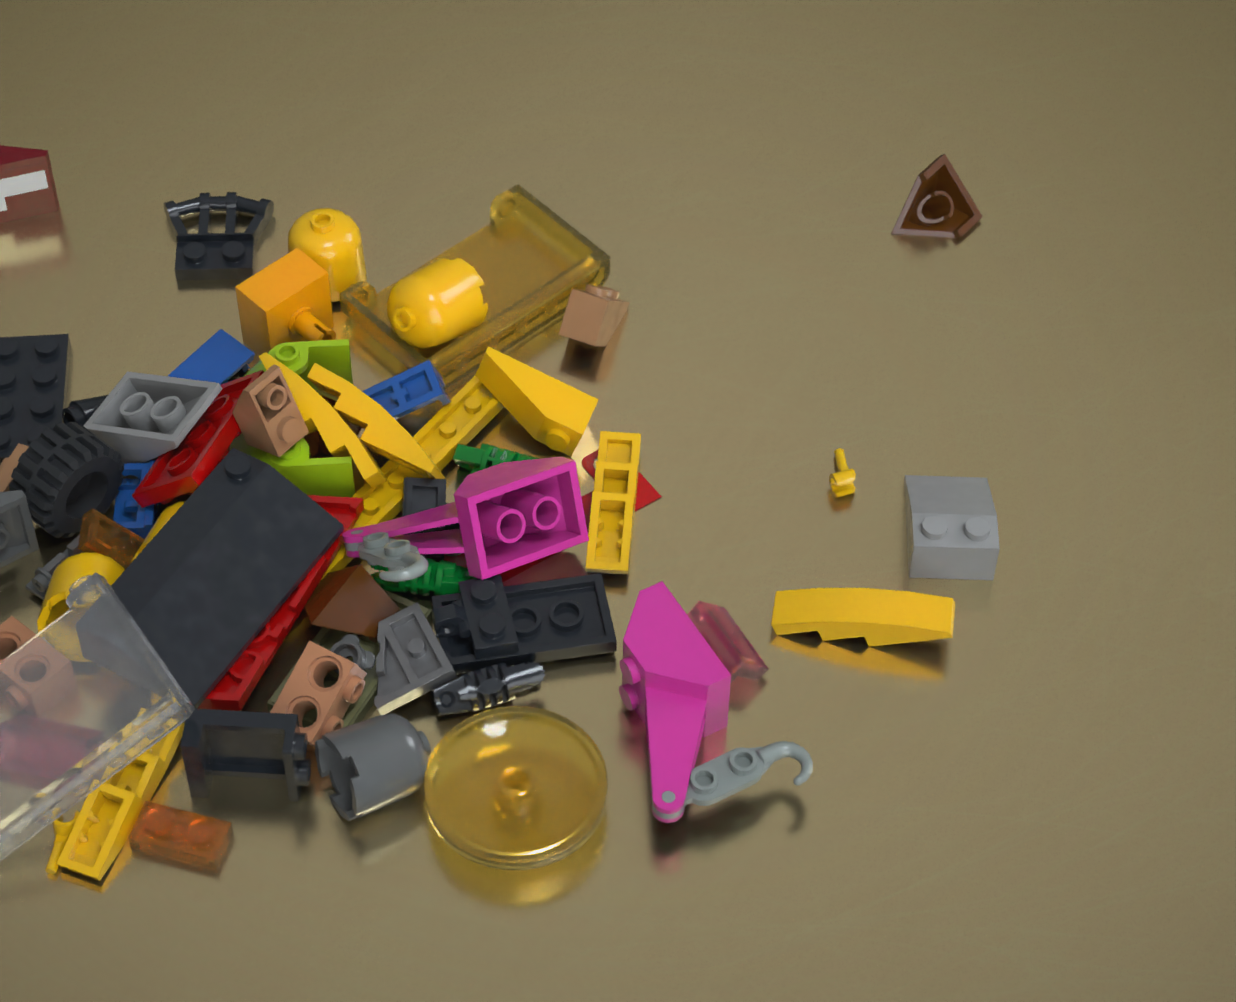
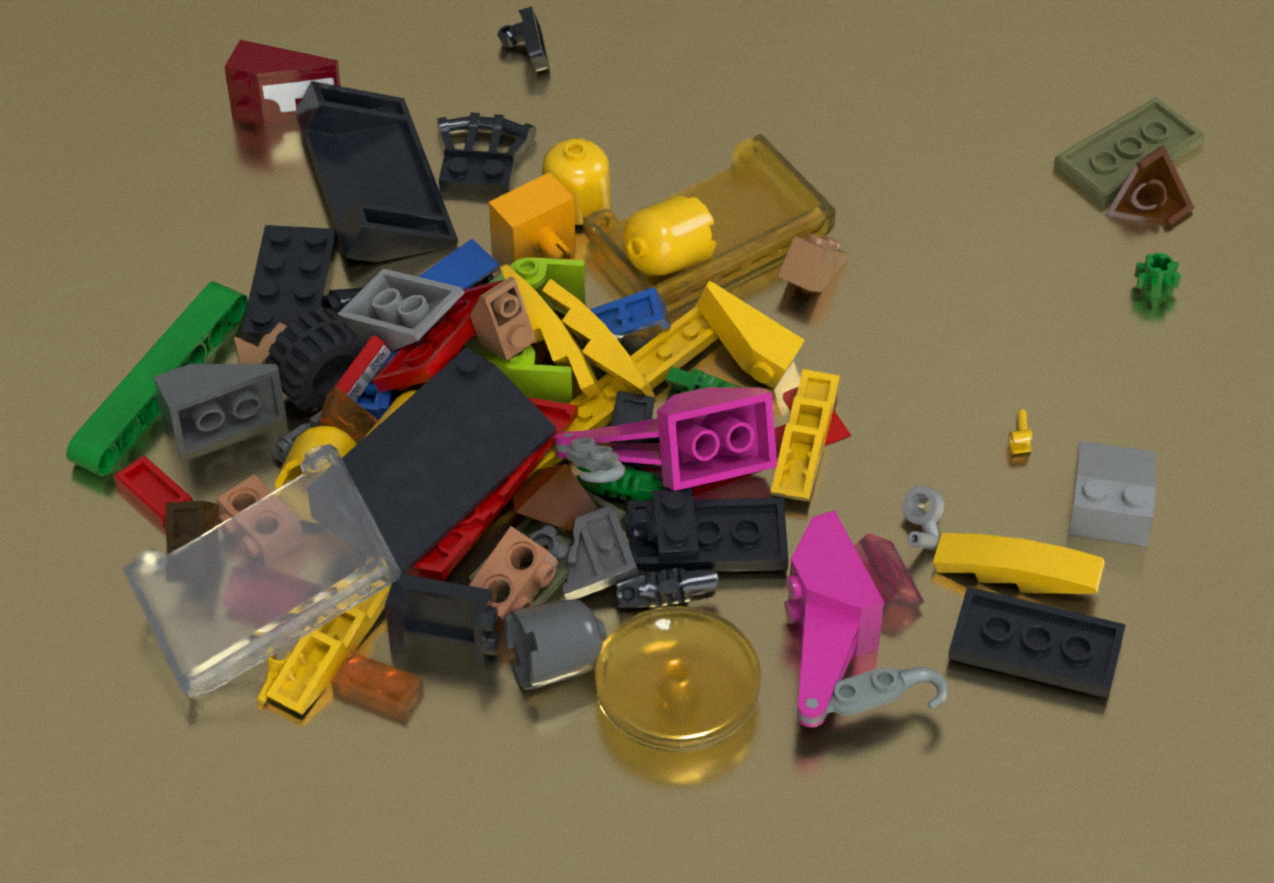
camera: 10 degrees right, 0 degrees up
none -> black slope [295,81,459,262]
none -> tile [329,335,393,412]
none -> black piece [497,6,550,72]
none -> light grey plate [902,486,944,550]
none -> black plate [948,586,1126,698]
none -> olive tile [1054,97,1205,205]
none -> green gear [1134,253,1181,298]

